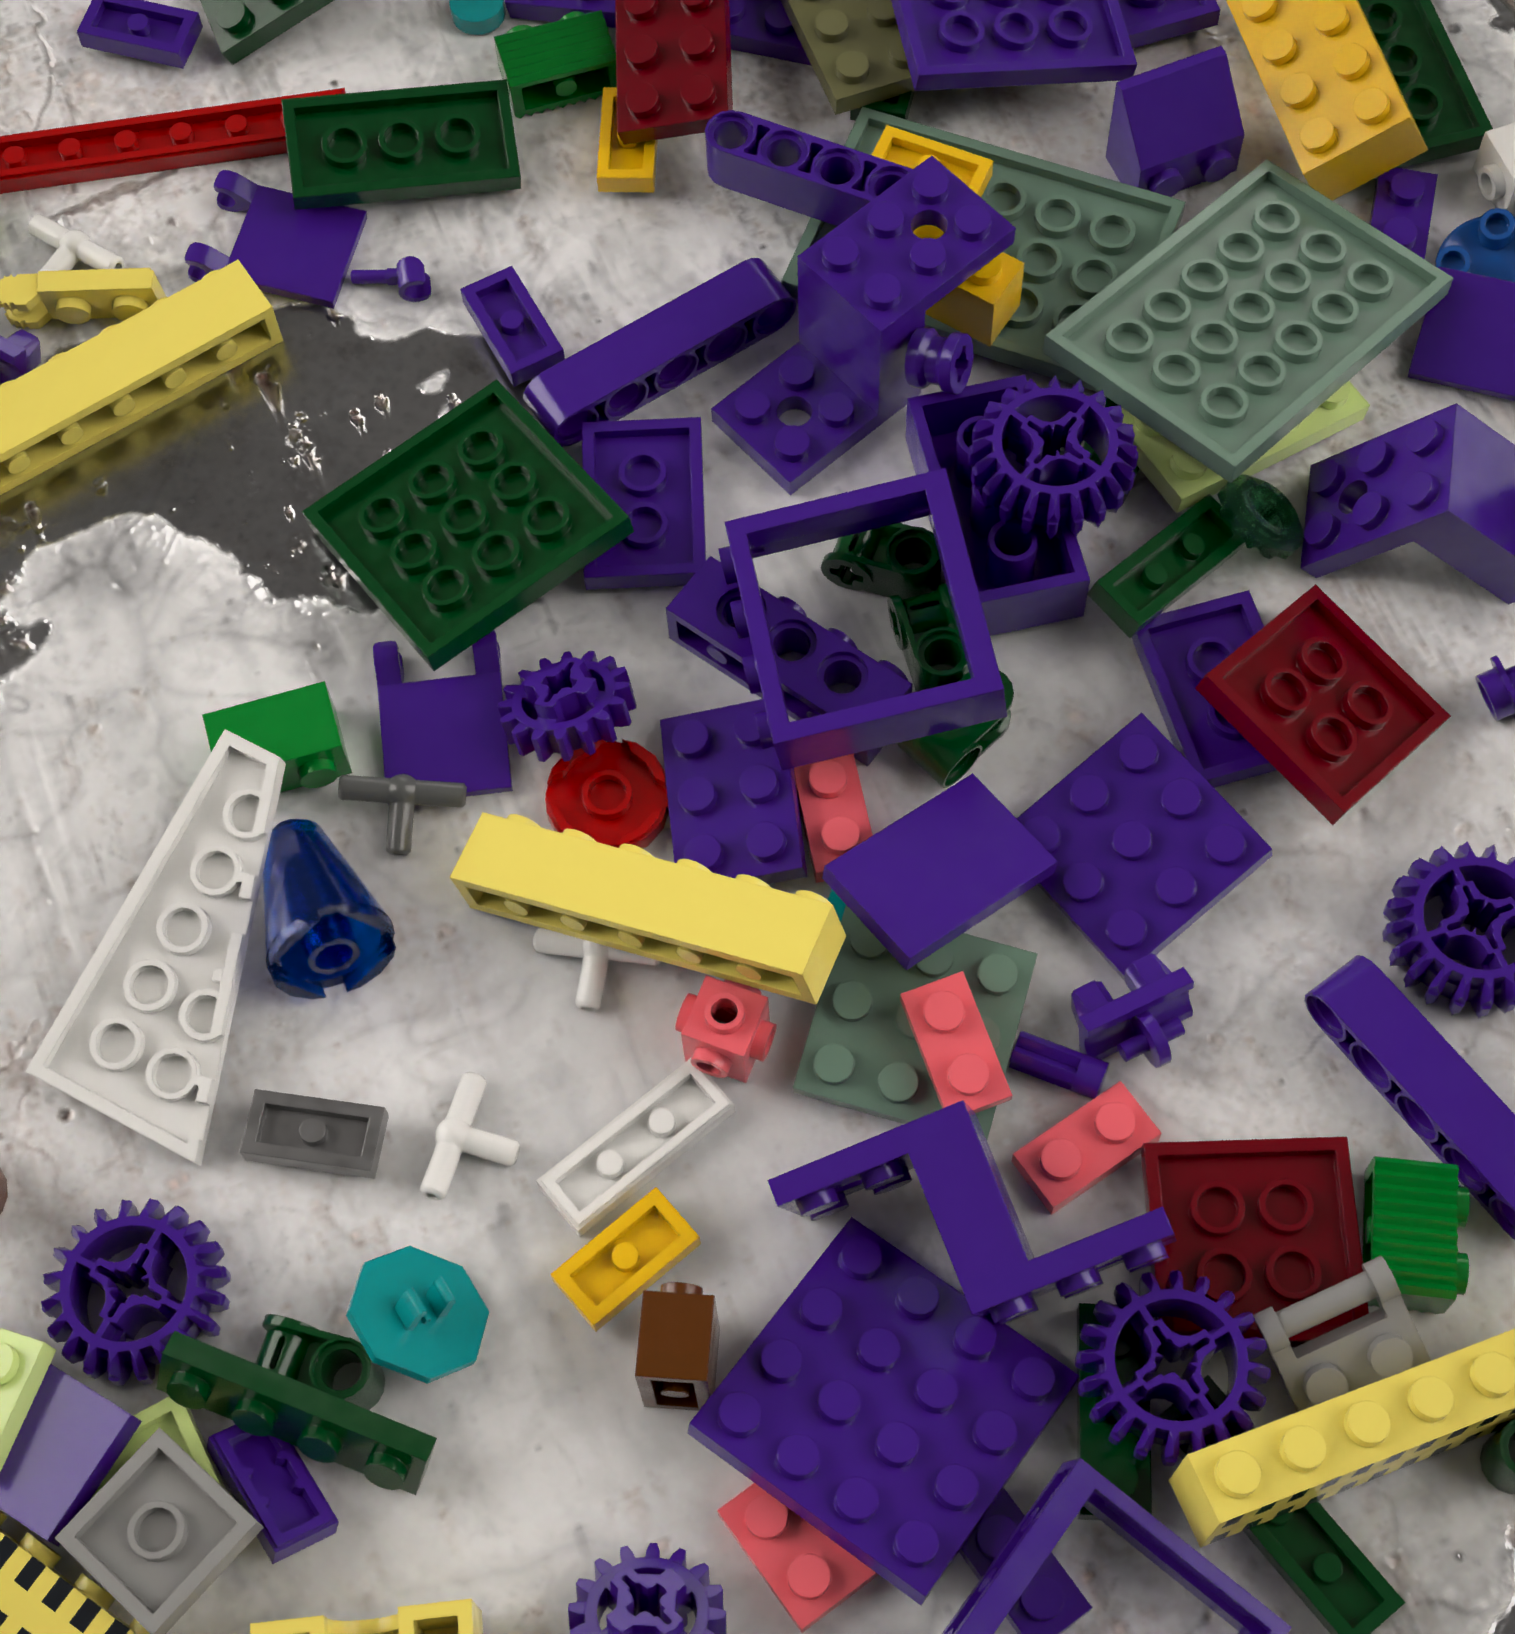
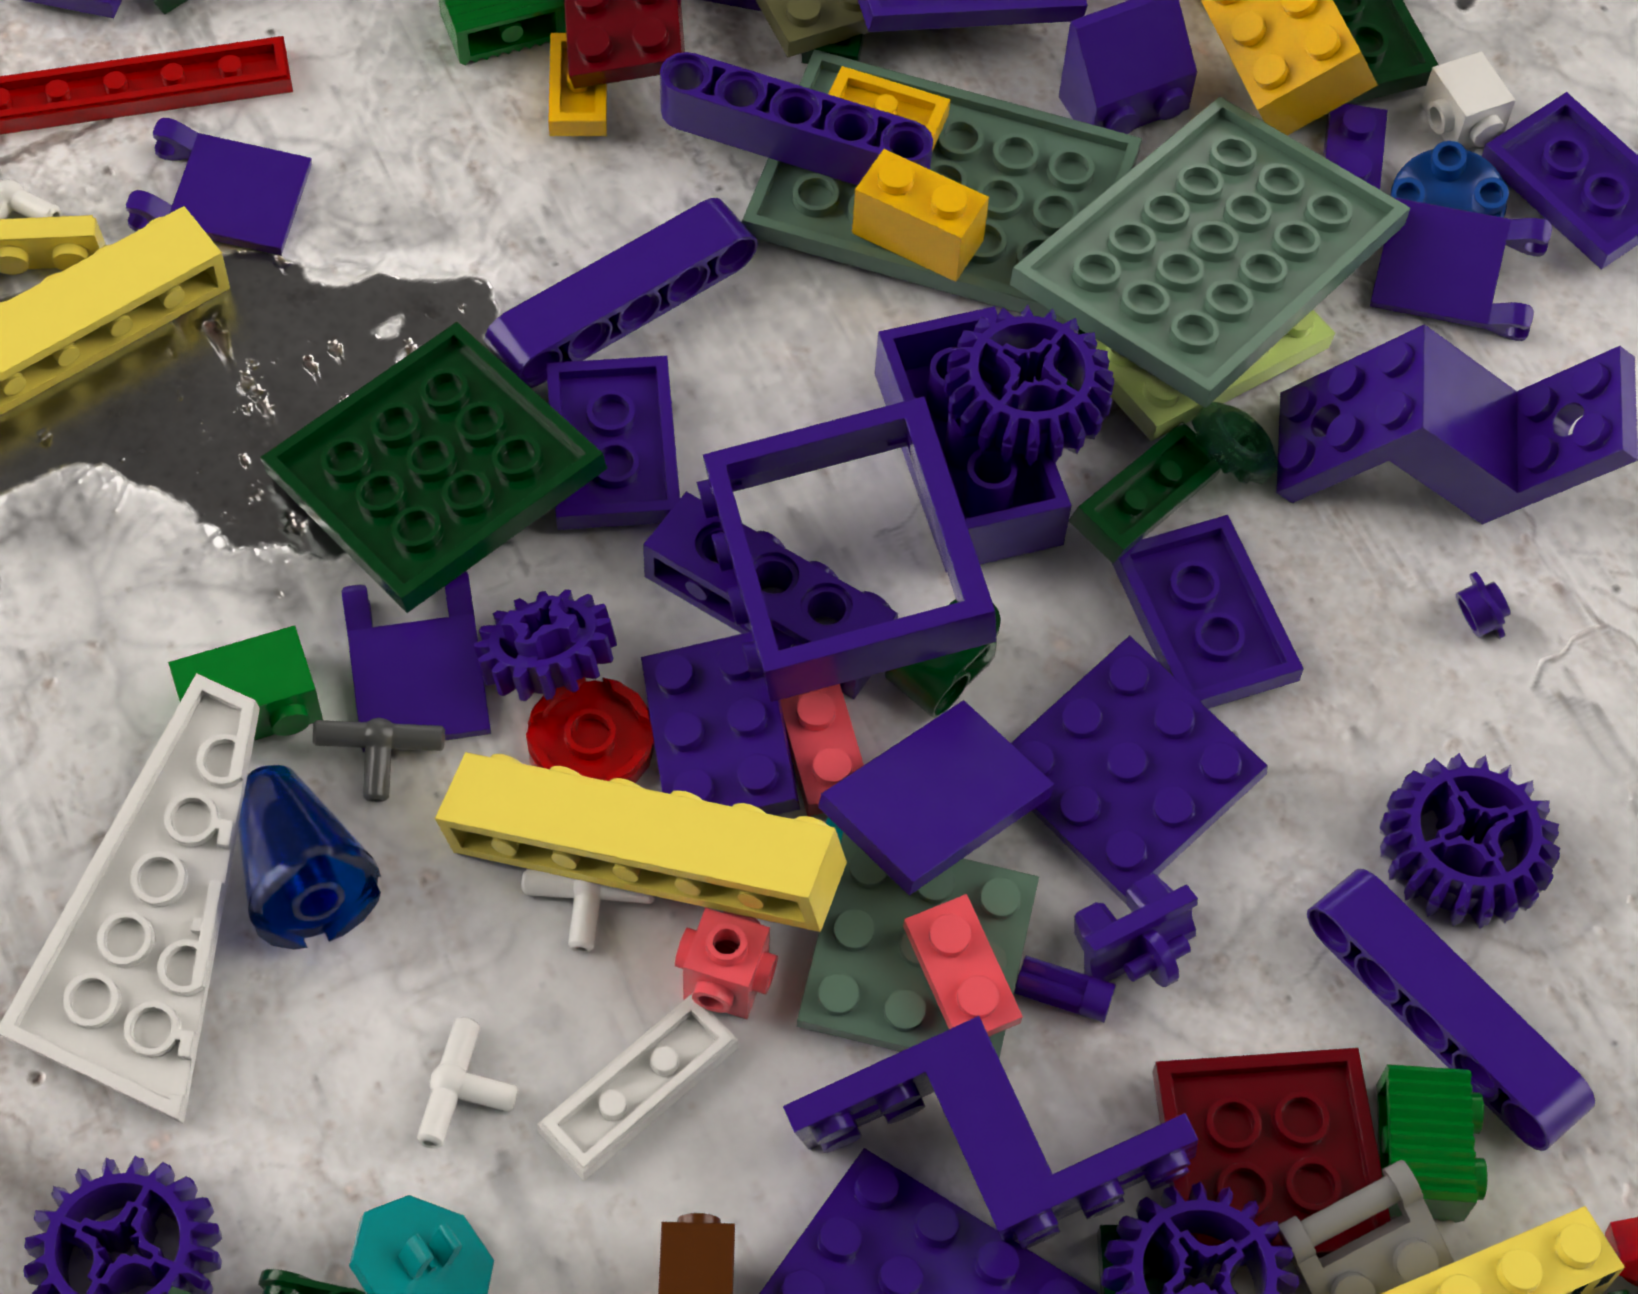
camera: 10 degrees left, 5 degrees down
flat silver plate [240,1089,389,1179] -> none
dark green plate [281,79,521,210] -> none
dark purple hand [350,256,431,302] -> none
dark purple plate [460,266,565,387] -> none
yellow plate [550,1187,701,1332] -> none
dark purple bracket [711,156,1016,496] -> none
dark green piece [820,523,942,600] -> none
dark green piece [887,583,969,692] -> none
dark purple wheel [904,327,974,395] -> none
coral plate [1011,1081,1162,1215] -> none
dark red plate [1195,584,1451,825] -> none

